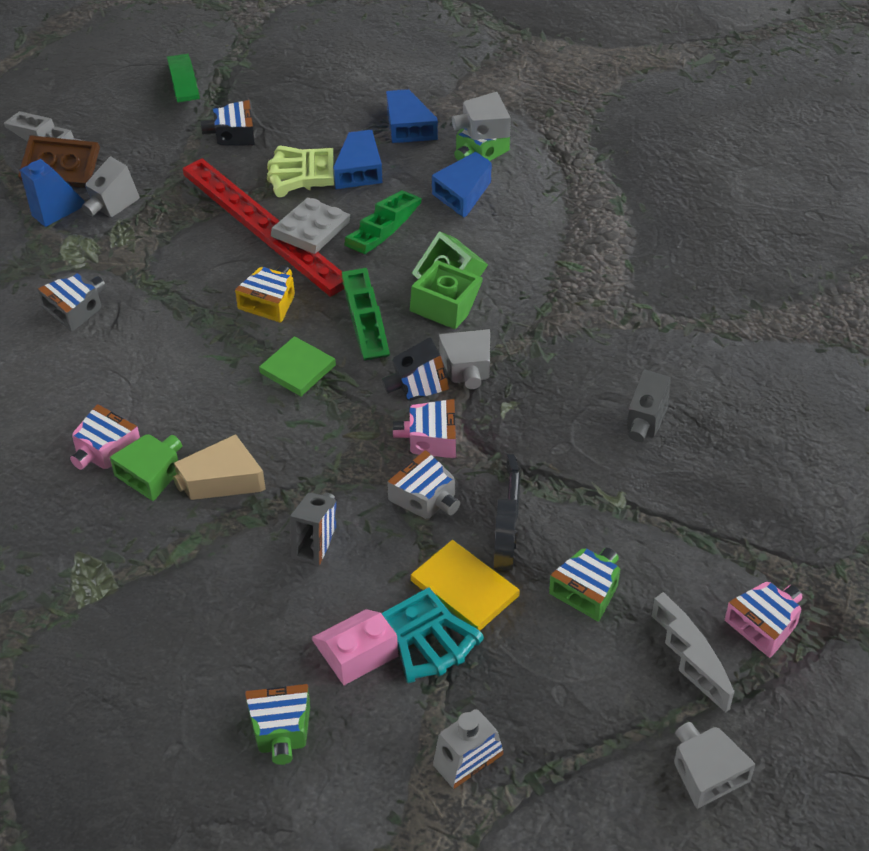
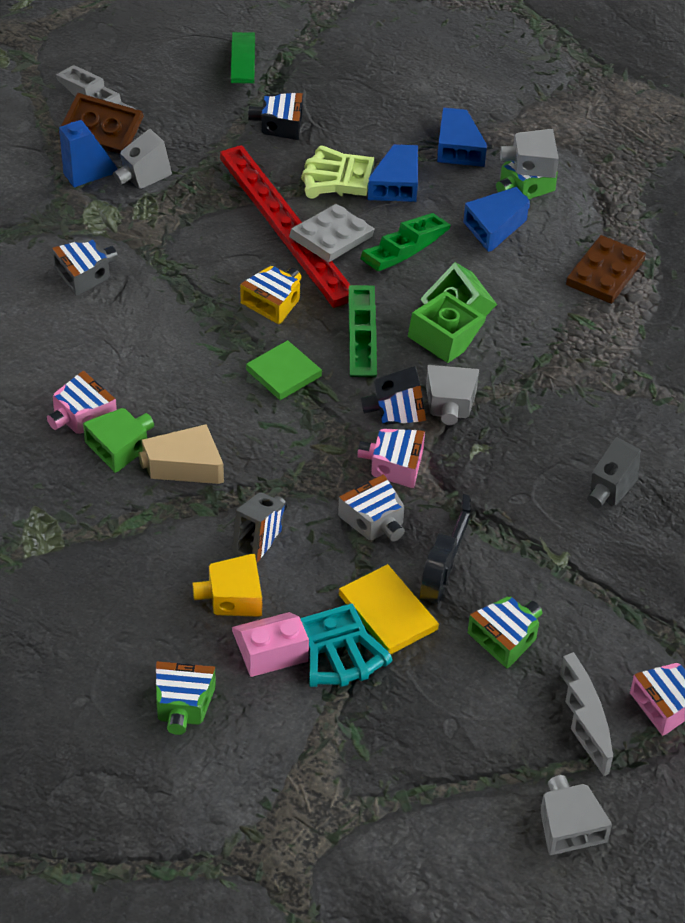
camera: 10 degrees right, 0 degrees up
light grey torso [433,709,504,789] -> none
none -> yellow torso [192,554,262,616]
none -> reddish brown plate [566,235,646,304]

